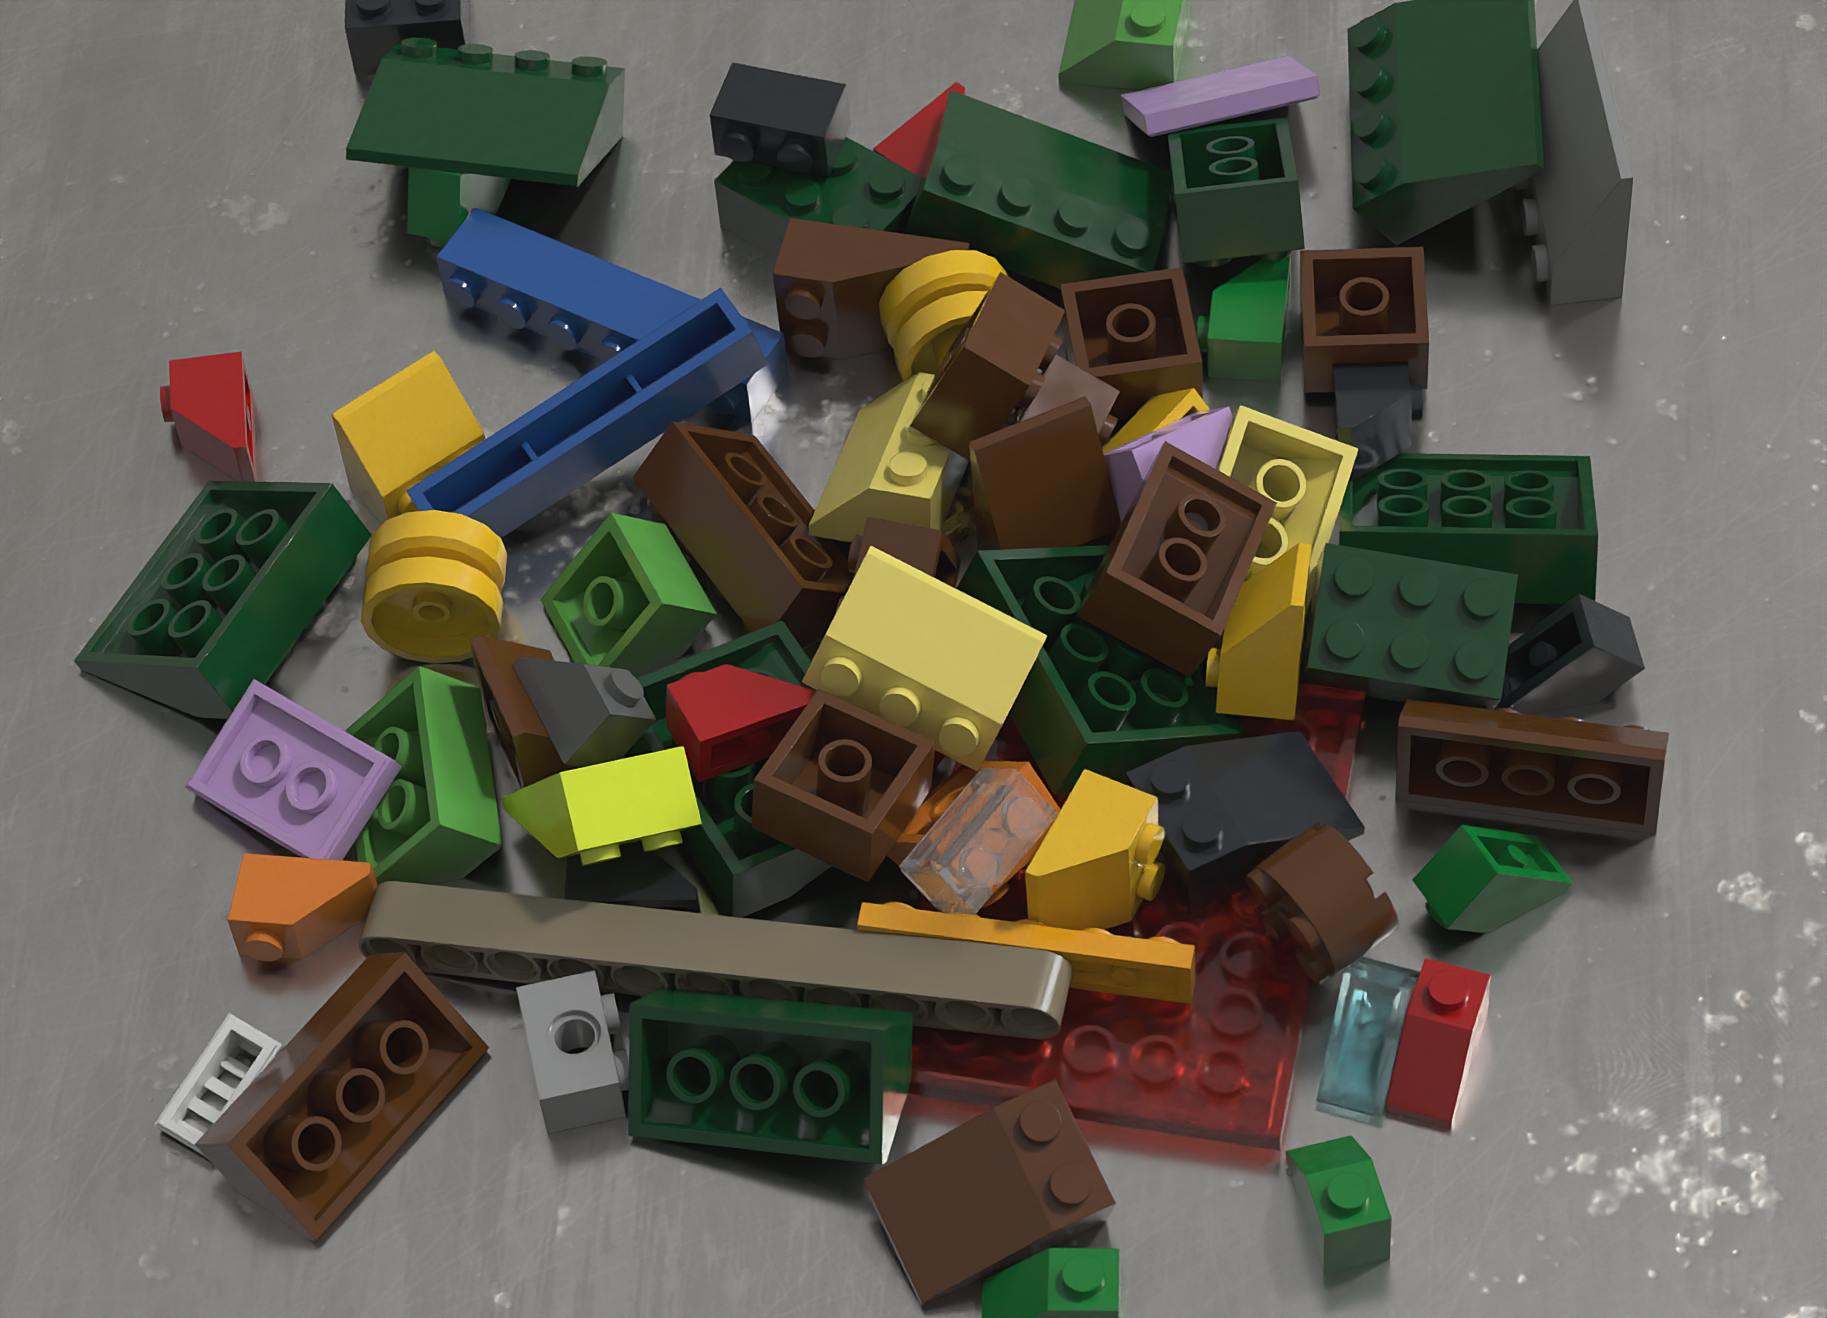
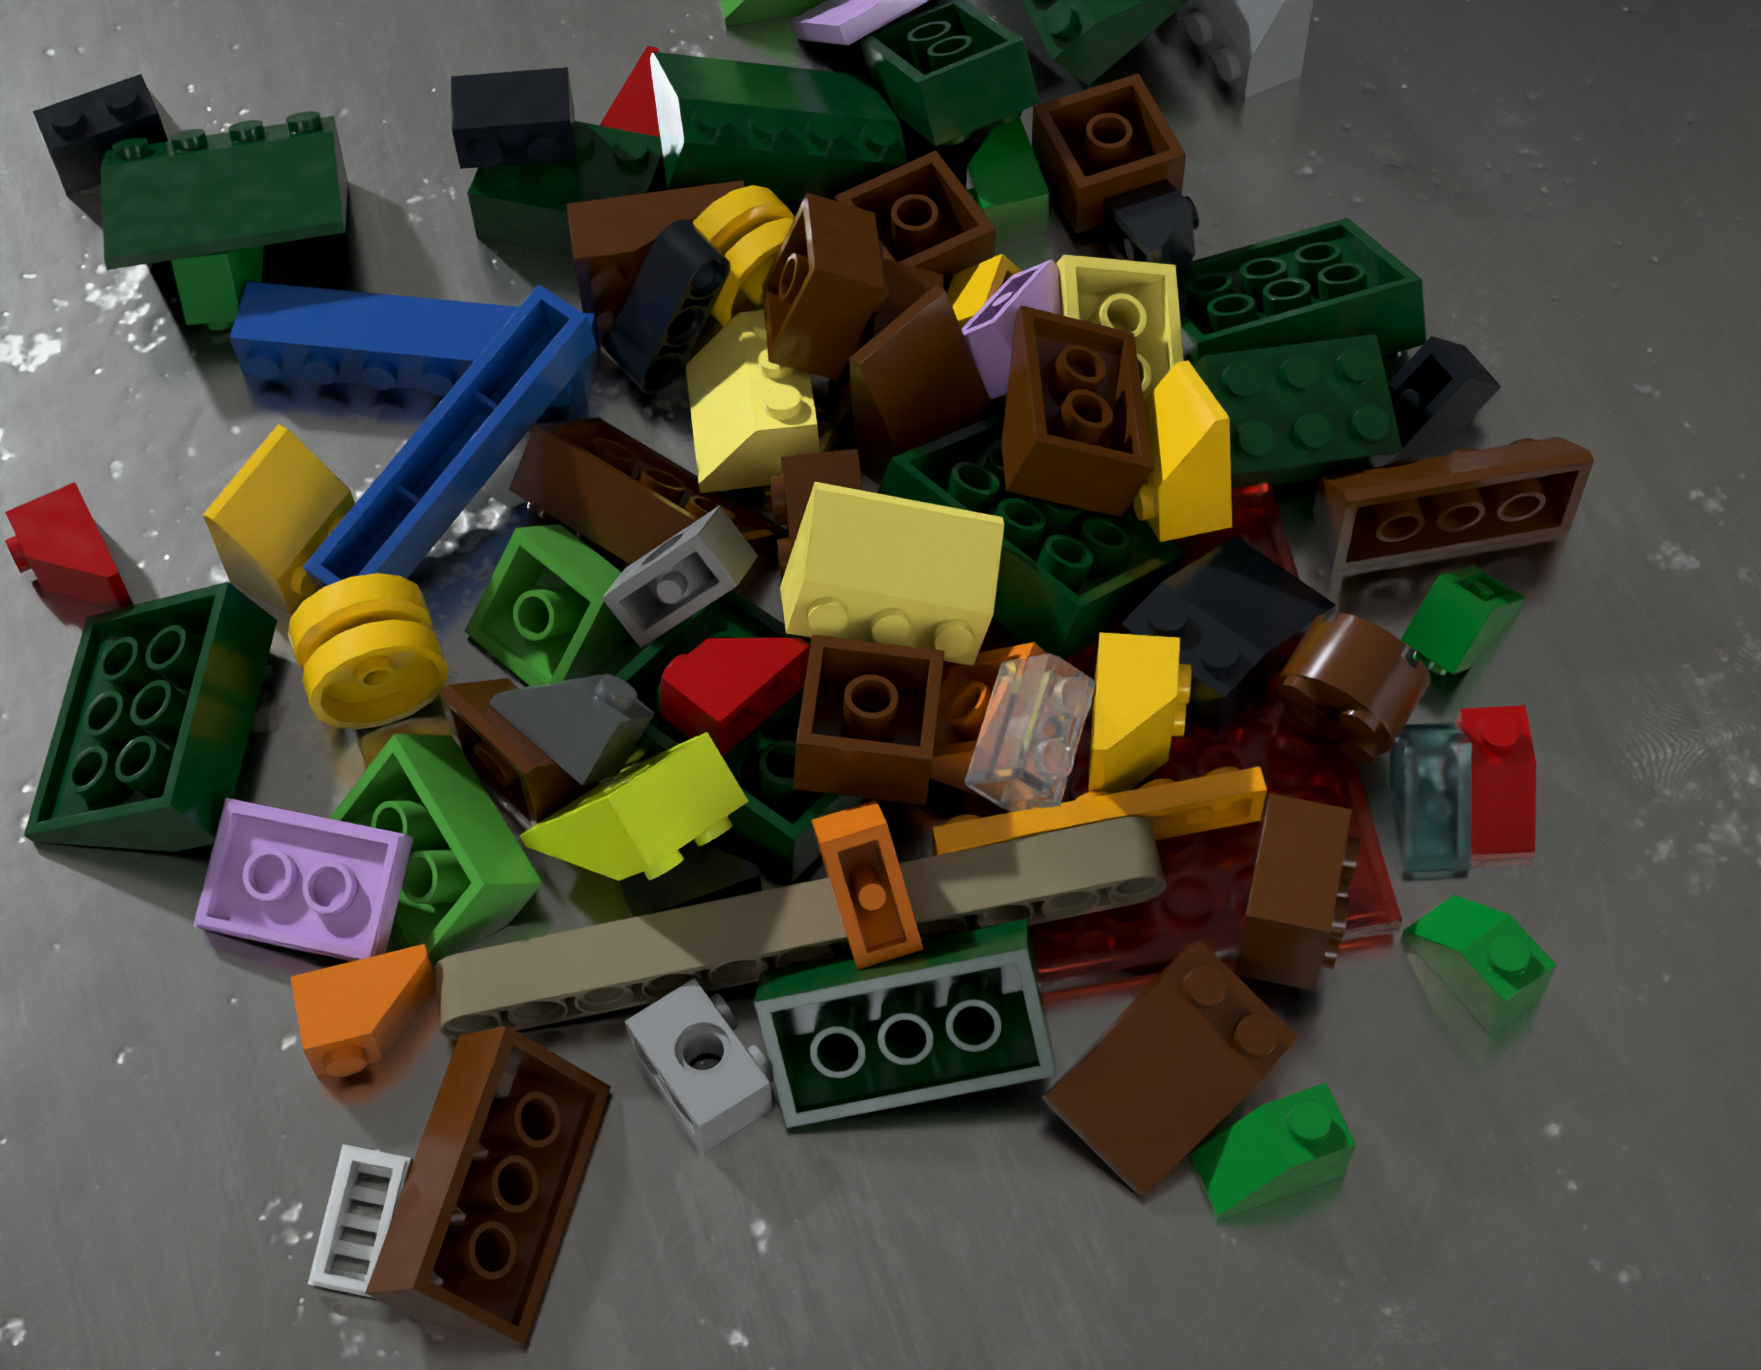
camera: 25 degrees left, 5 degrees up
none -> light grey brick [602,505,758,648]
none -> black beam [606,219,731,394]
none -> orange slope [811,800,924,970]
none -> reddish brown brick [1234,793,1361,991]

